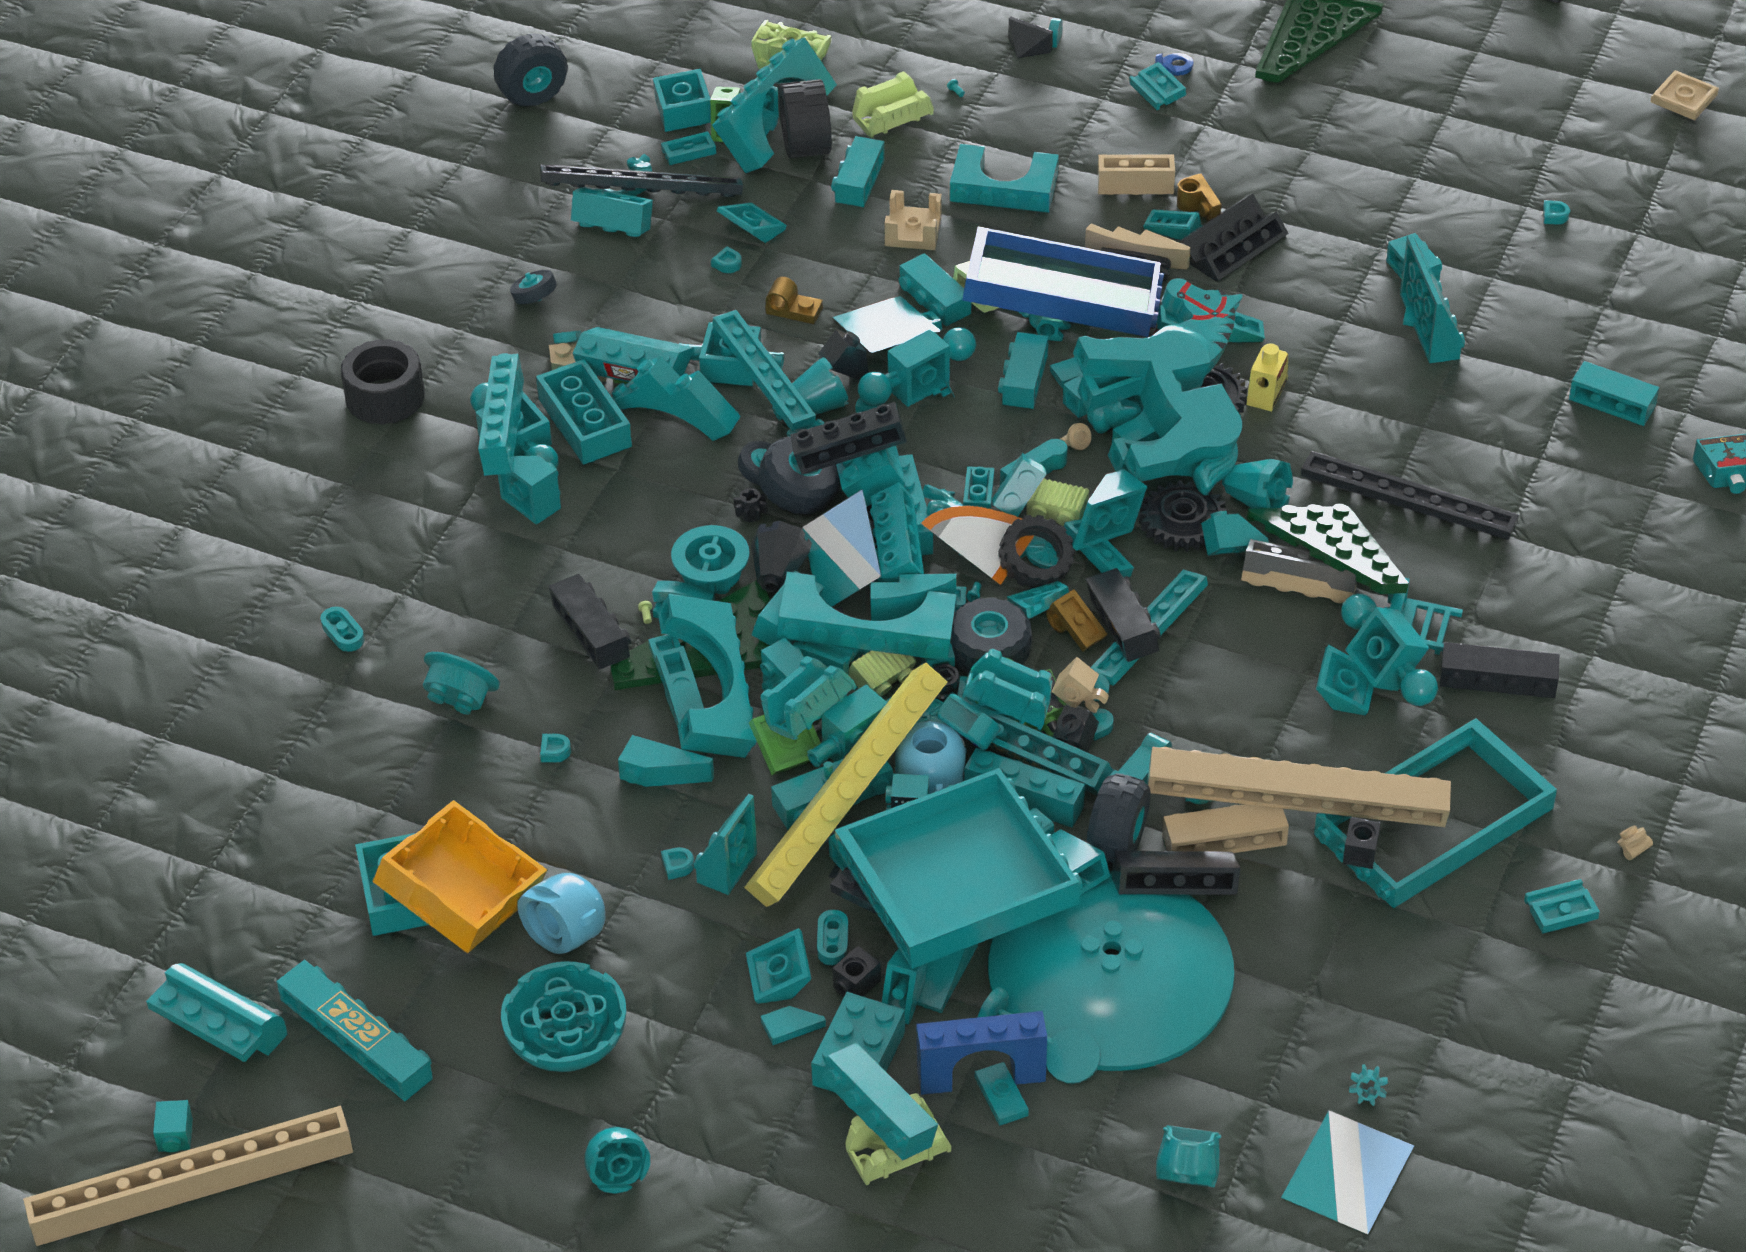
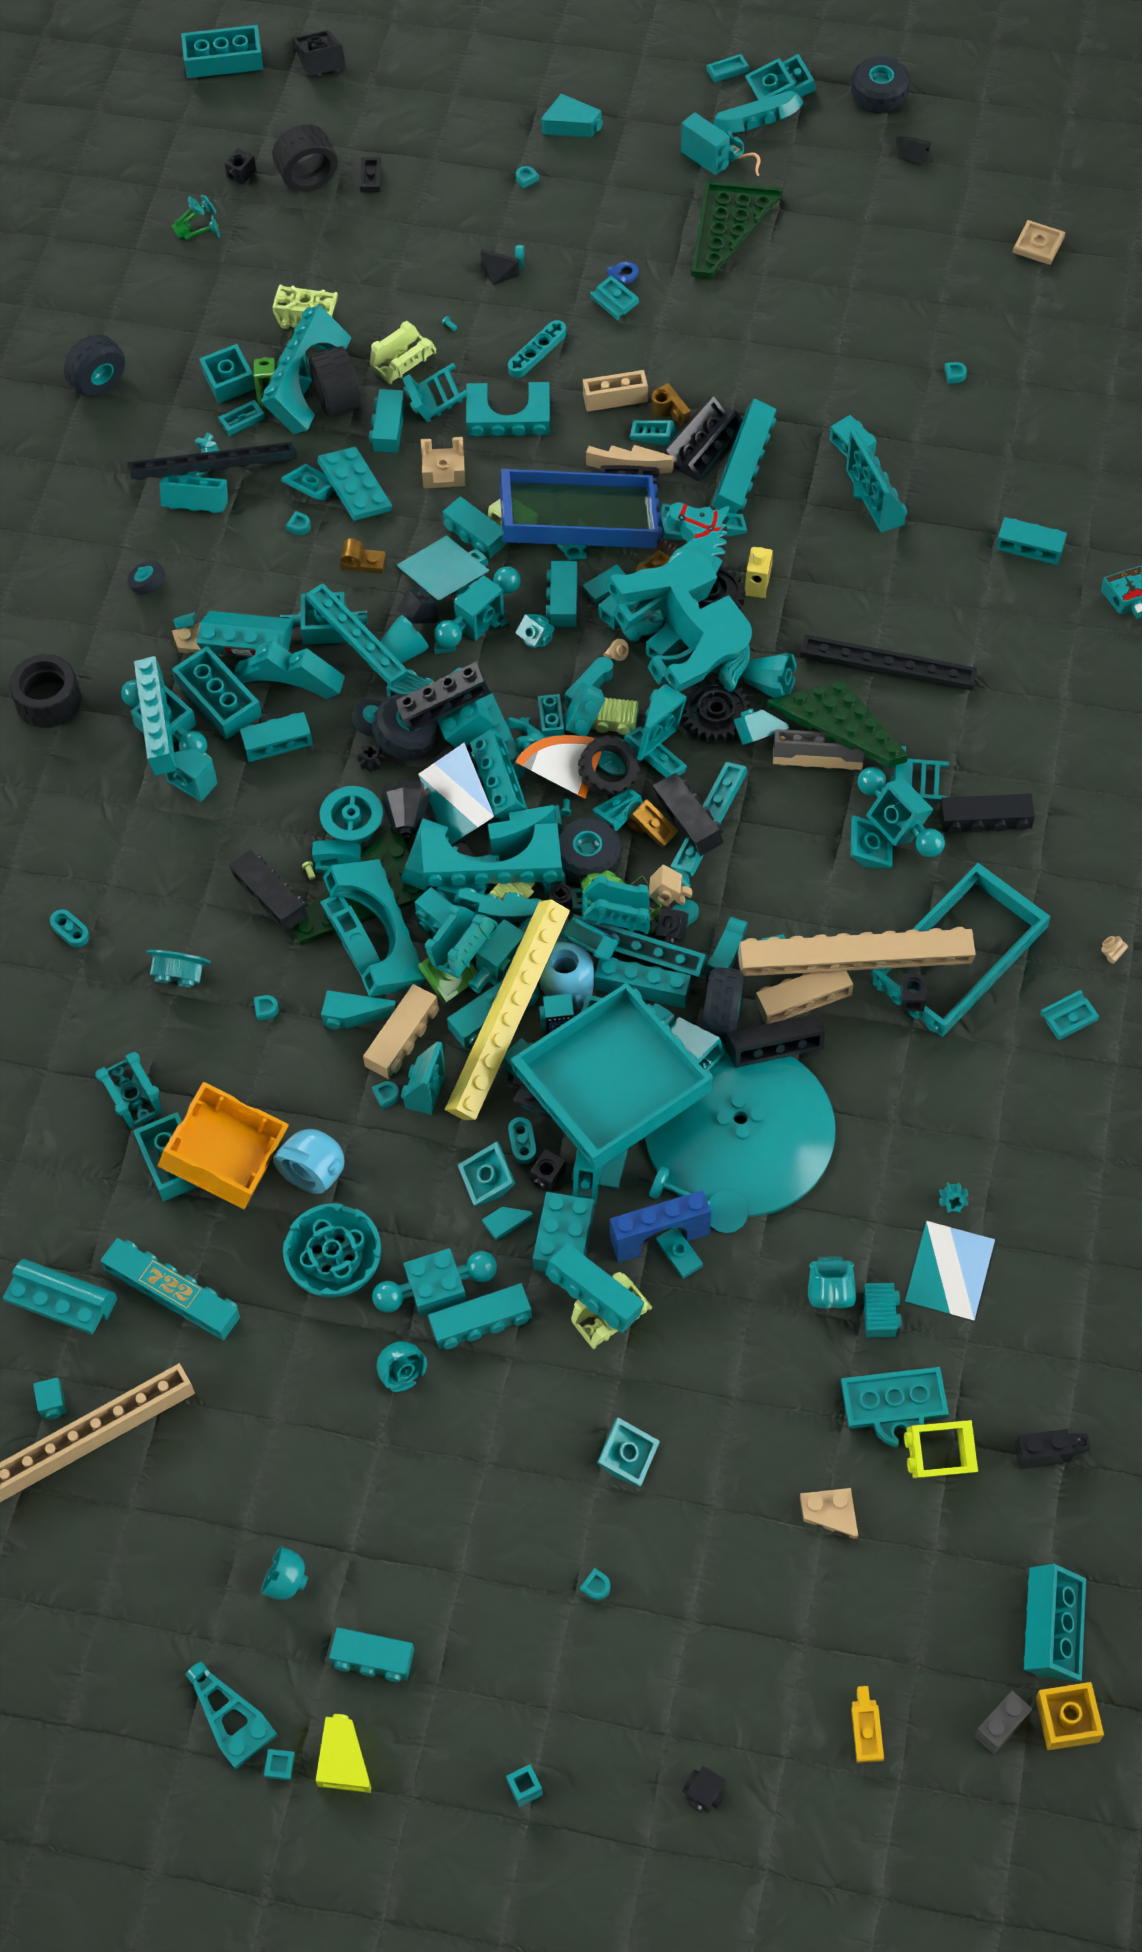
camera: 10 degrees left, 15 degrees up
none -> teal piece [95,1052,162,1129]
none -> teal brick [240,712,313,762]
none -> teal plate [317,447,392,521]
none -> tan brick [363,984,439,1079]
none -> teal brick [372,1248,497,1317]
none -> teal plate [402,363,468,422]
none -> teal brick [428,1283,532,1349]
none -> teal slope [453,888,542,923]
none -> teal beam [508,320,566,378]
none -> teal brick [515,614,555,648]
none -> teal brick [712,398,776,513]
none -> teal brick [863,1283,901,1338]

